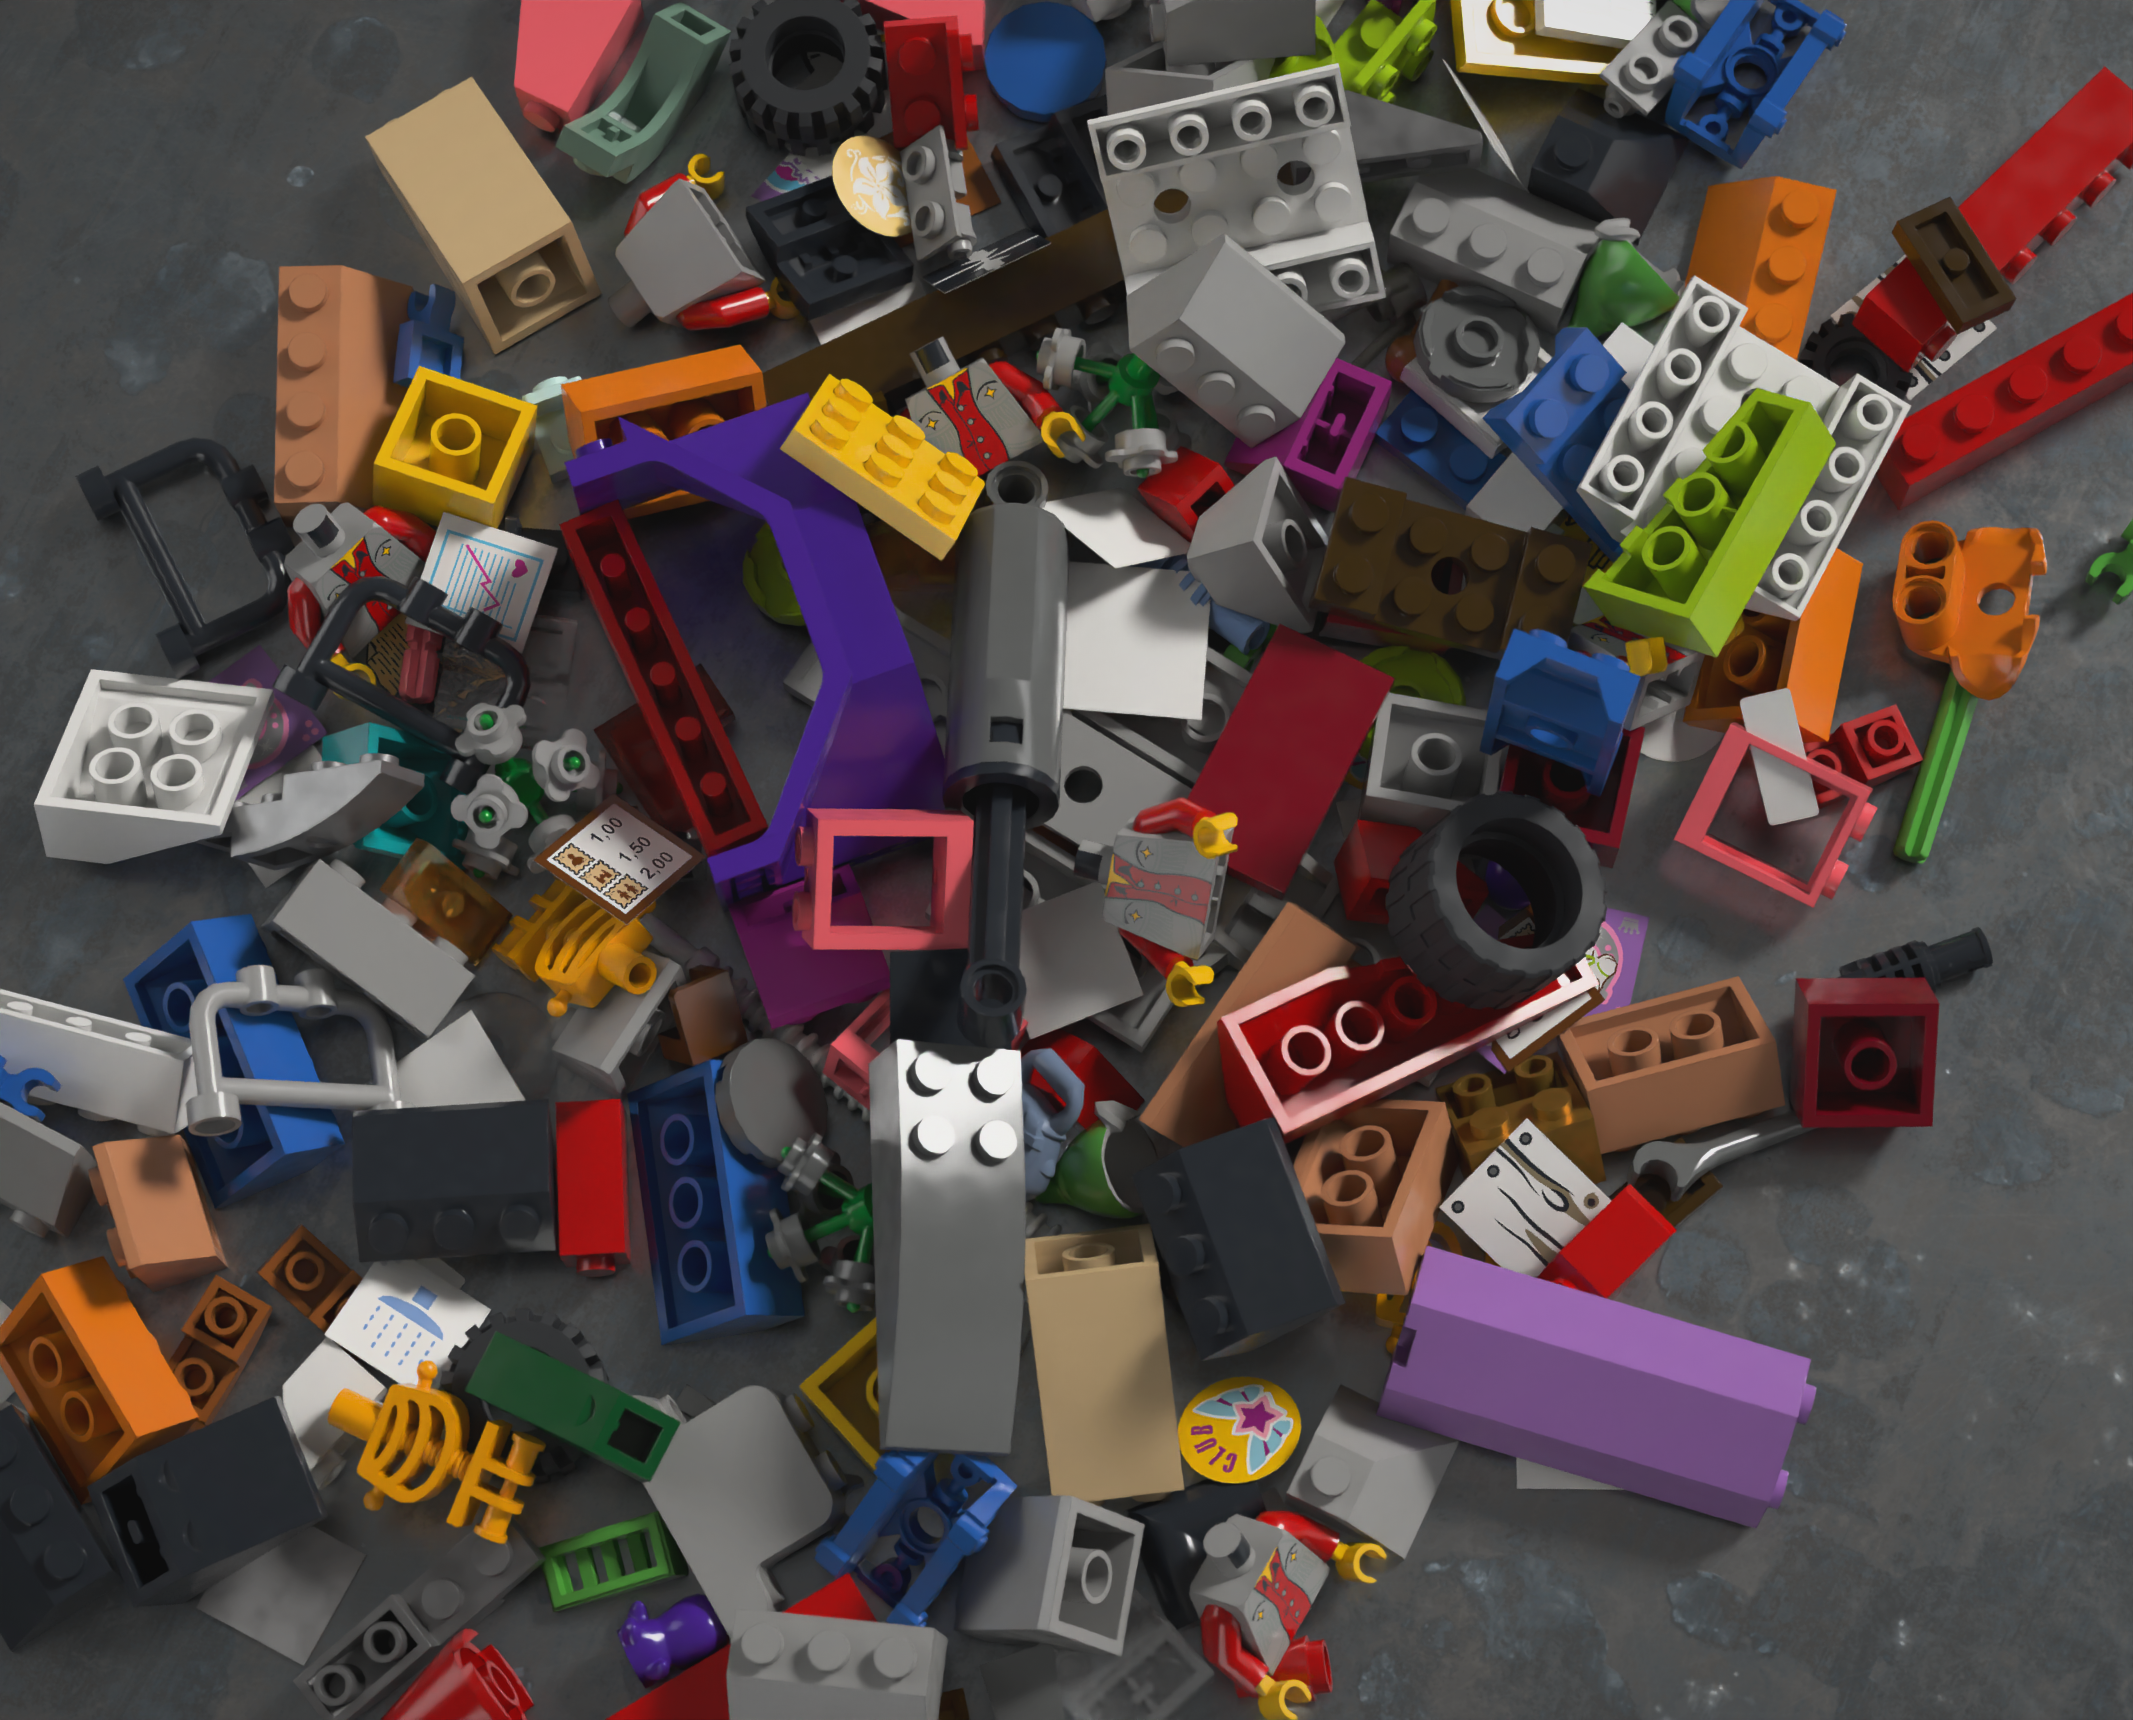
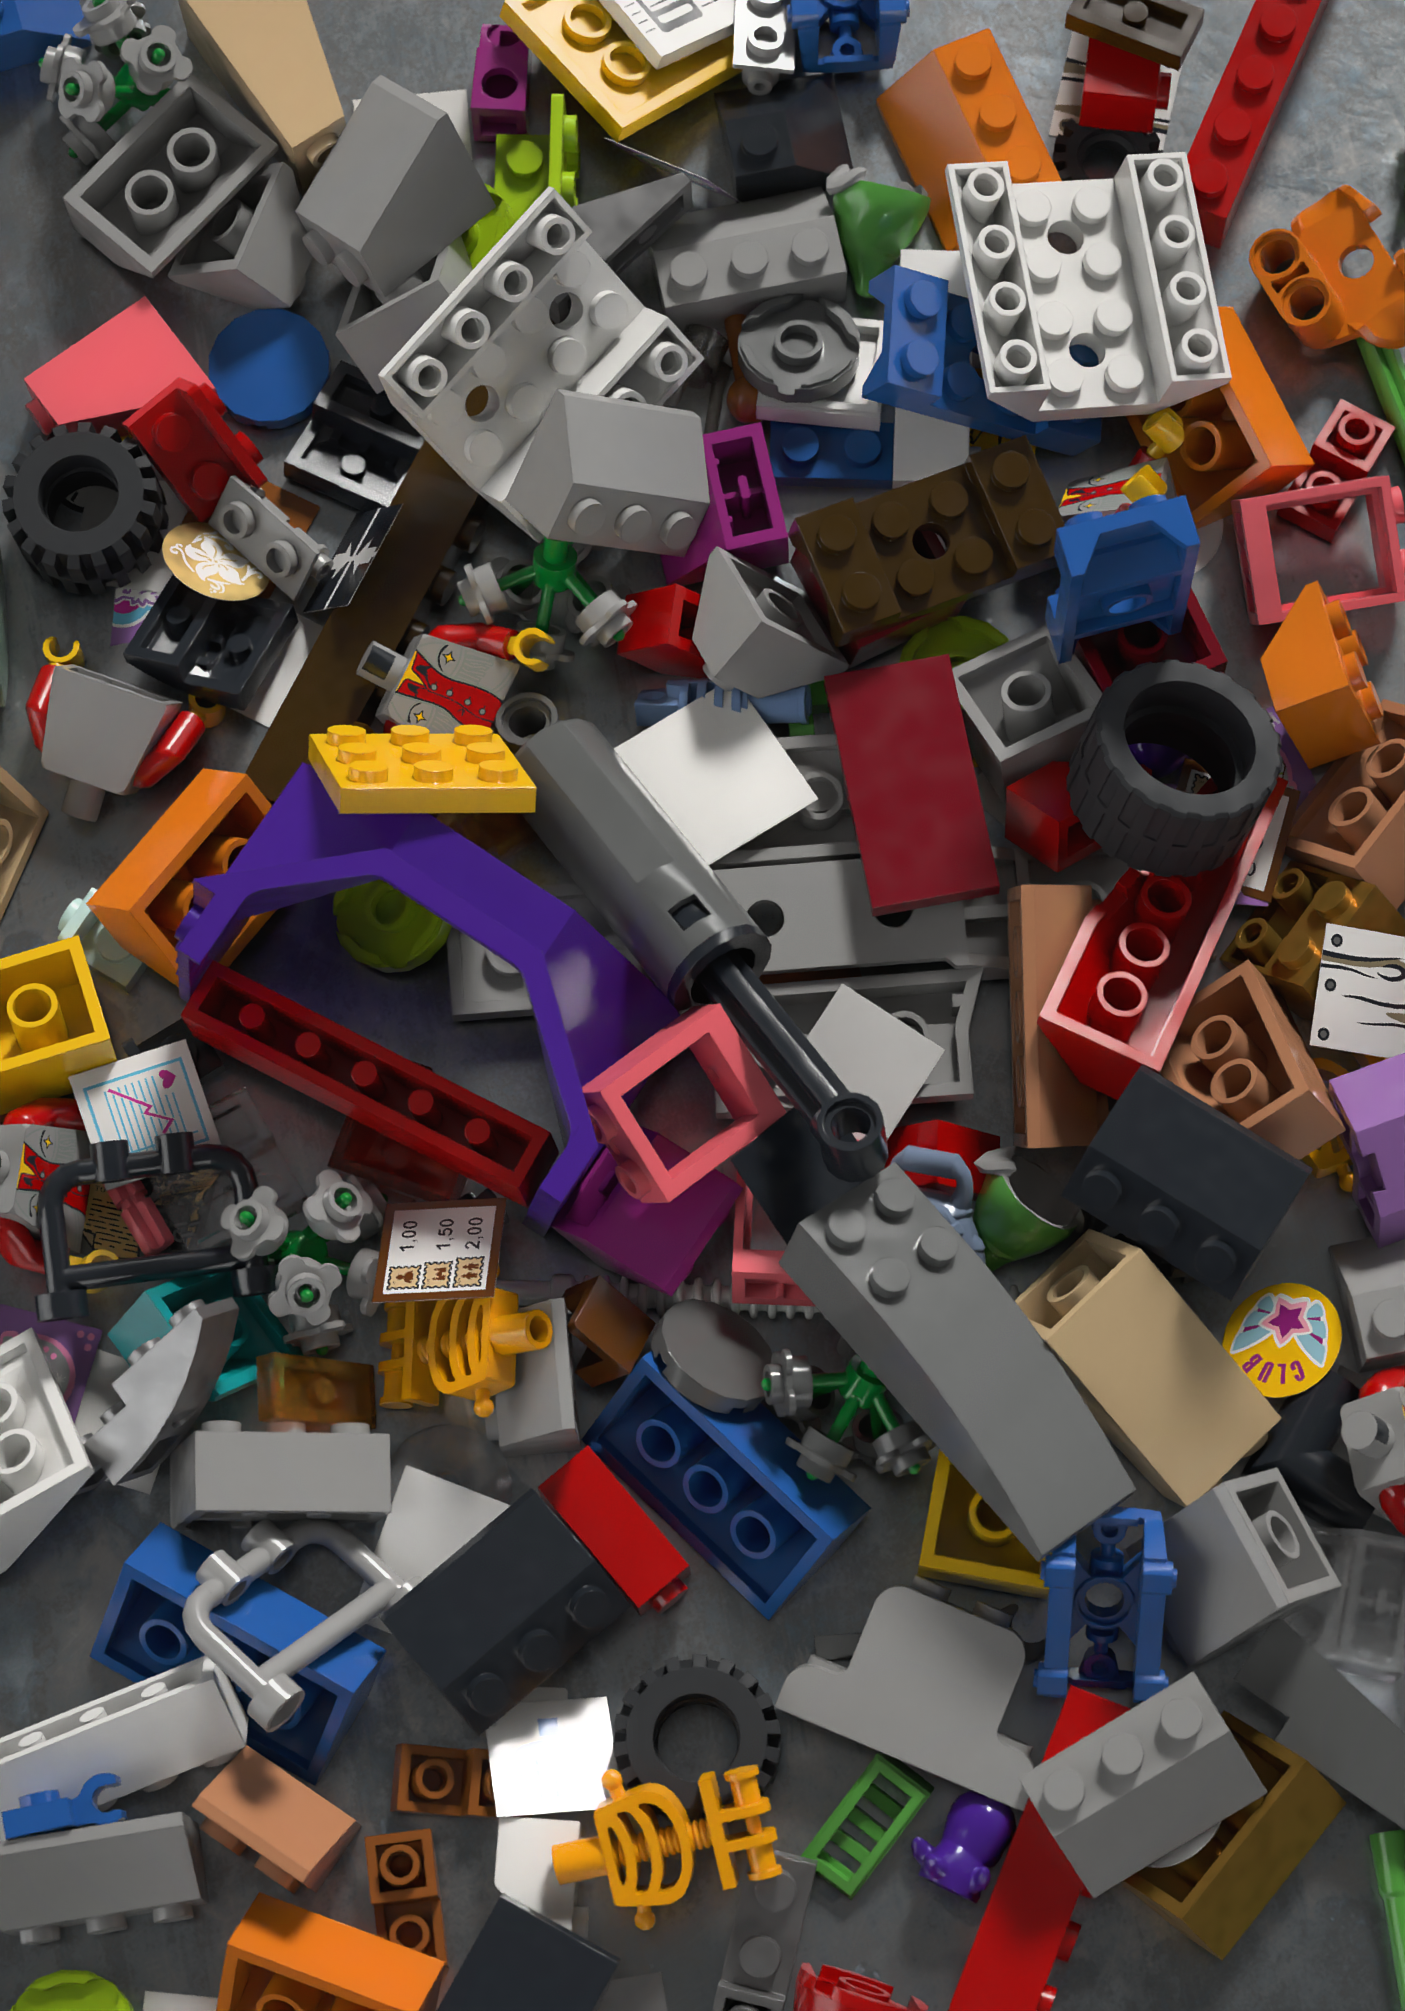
camera: 35 degrees left, 0 degrees up
dark green slope [464,1331,681,1482] -> none
white sticker [1042,487,1191,569] -> none
torso [1074,797,1238,1007] -> none
lime wedge [1583,388,1836,658] -> none
white sticker [1740,688,1819,826] -> none
none -> orange slope [1260,580,1384,769]

